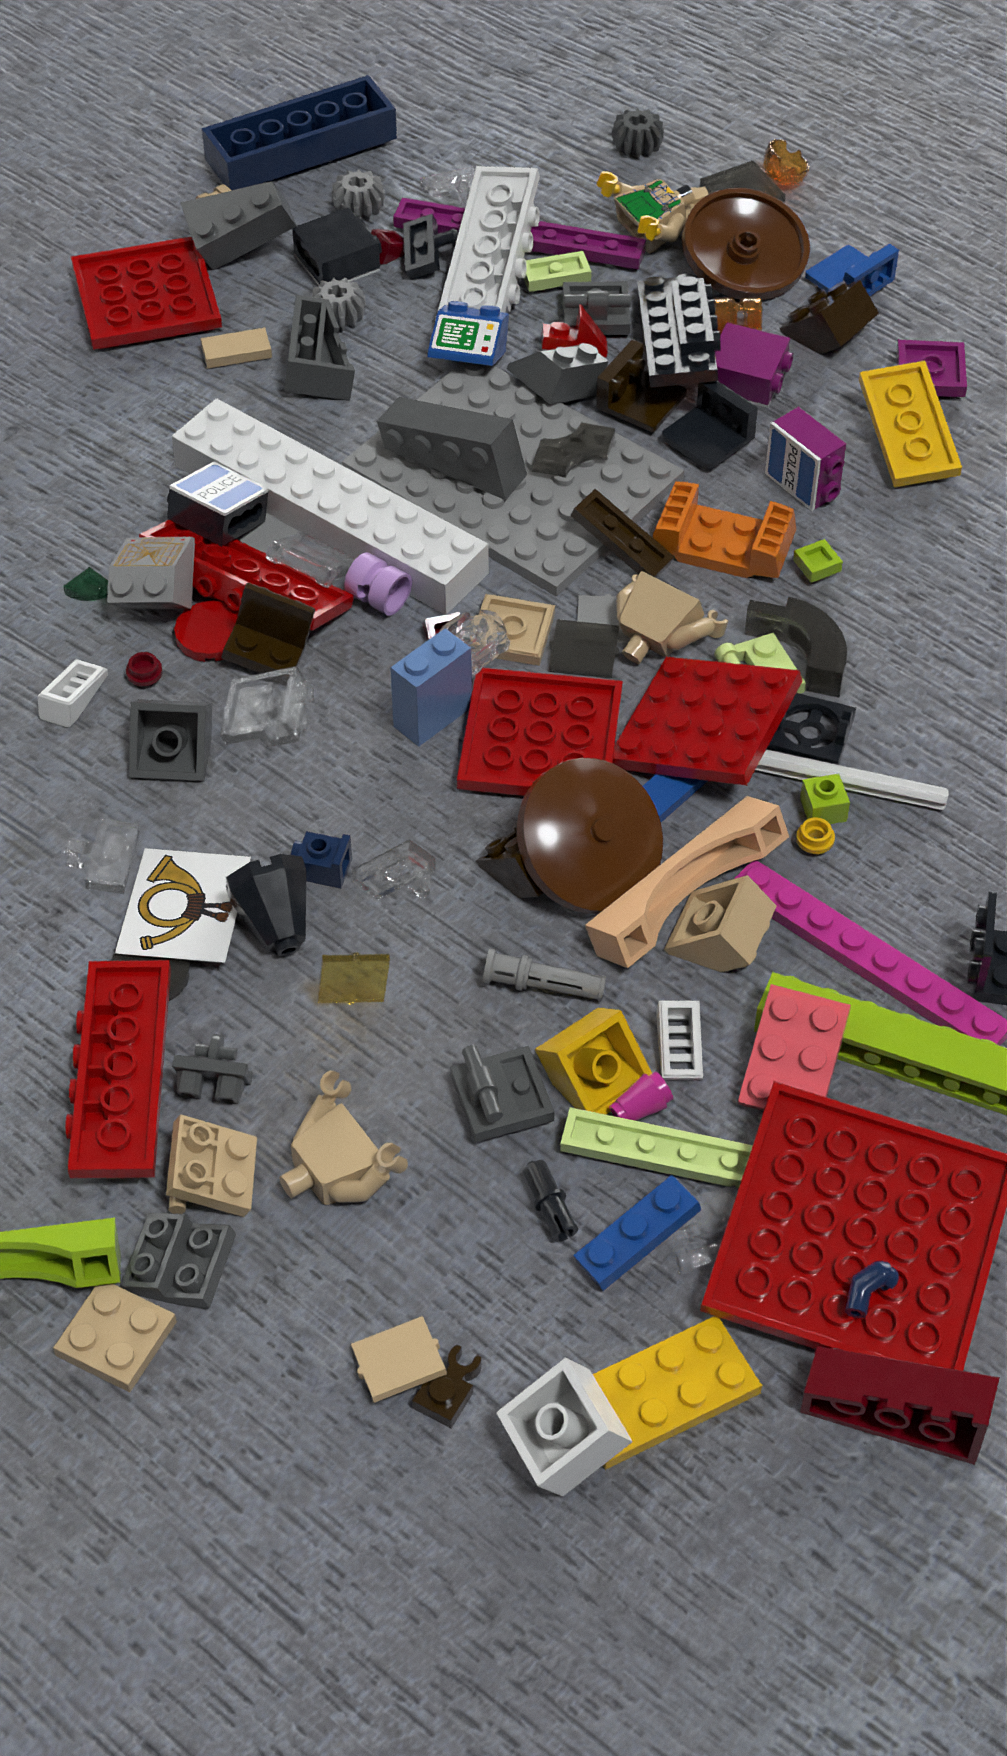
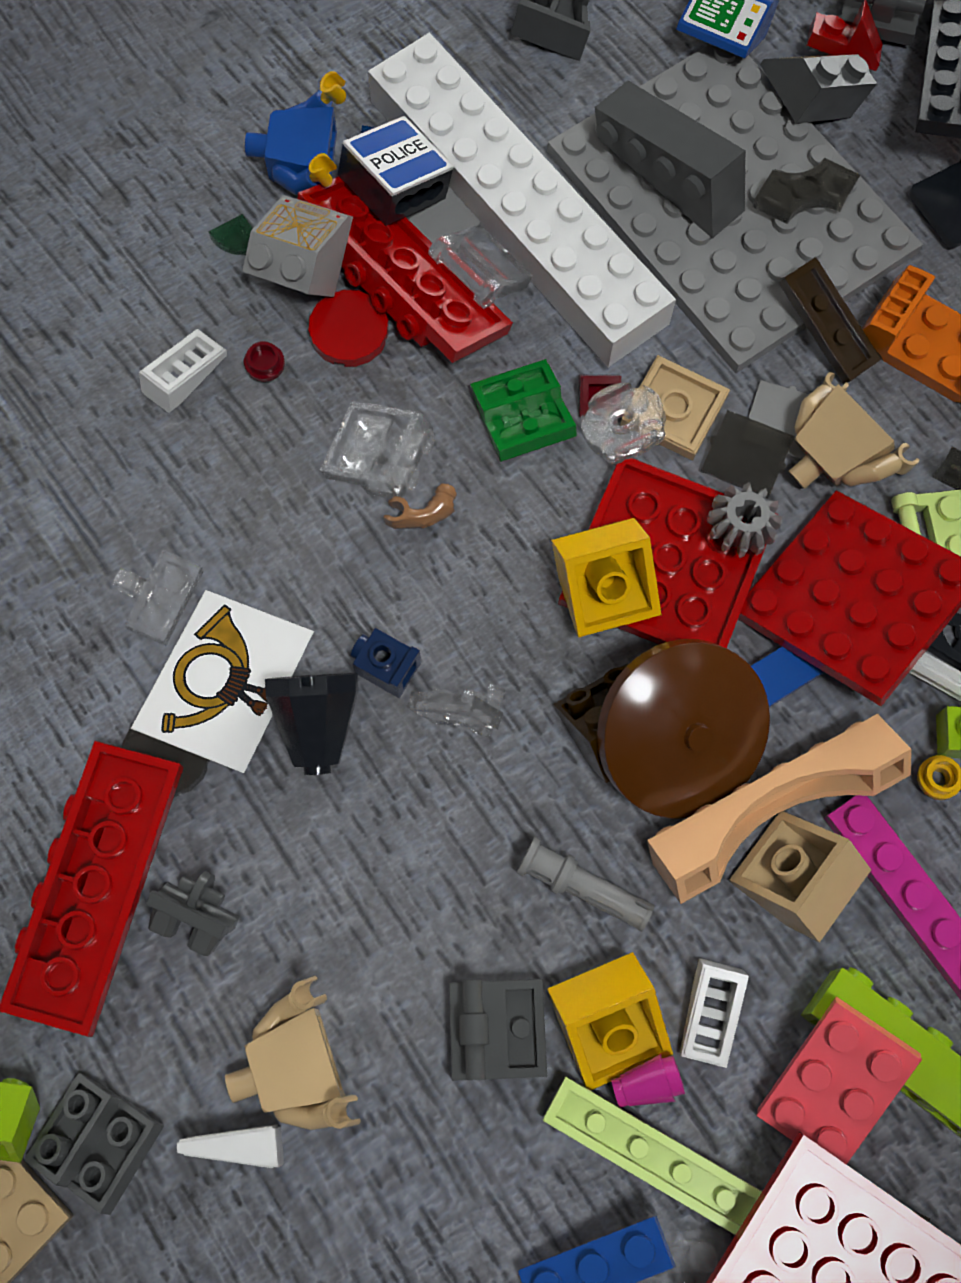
camera: 15 degrees right, 20 degrees up
dark grey slope [129,699,212,781] -> none
tan plate [166,1114,257,1217] -> none
dark brown bracket [221,583,315,684] -> none
clear yellow piece [318,952,390,1005] -> none
lavender wheel [344,552,412,616] -> none
medium blue brick [390,628,472,747] -> none
black axle [523,1159,579,1242] -> none
dark brown bracket [596,339,687,432] -> none
none -> white slope [177,1124,284,1168]
none -> blue torso [245,71,346,195]
none -> medium nougat piece [383,483,457,529]
none -> green slope [470,359,577,462]
none -> yellow slope [551,518,661,637]
none -> light grey gear [707,482,782,558]

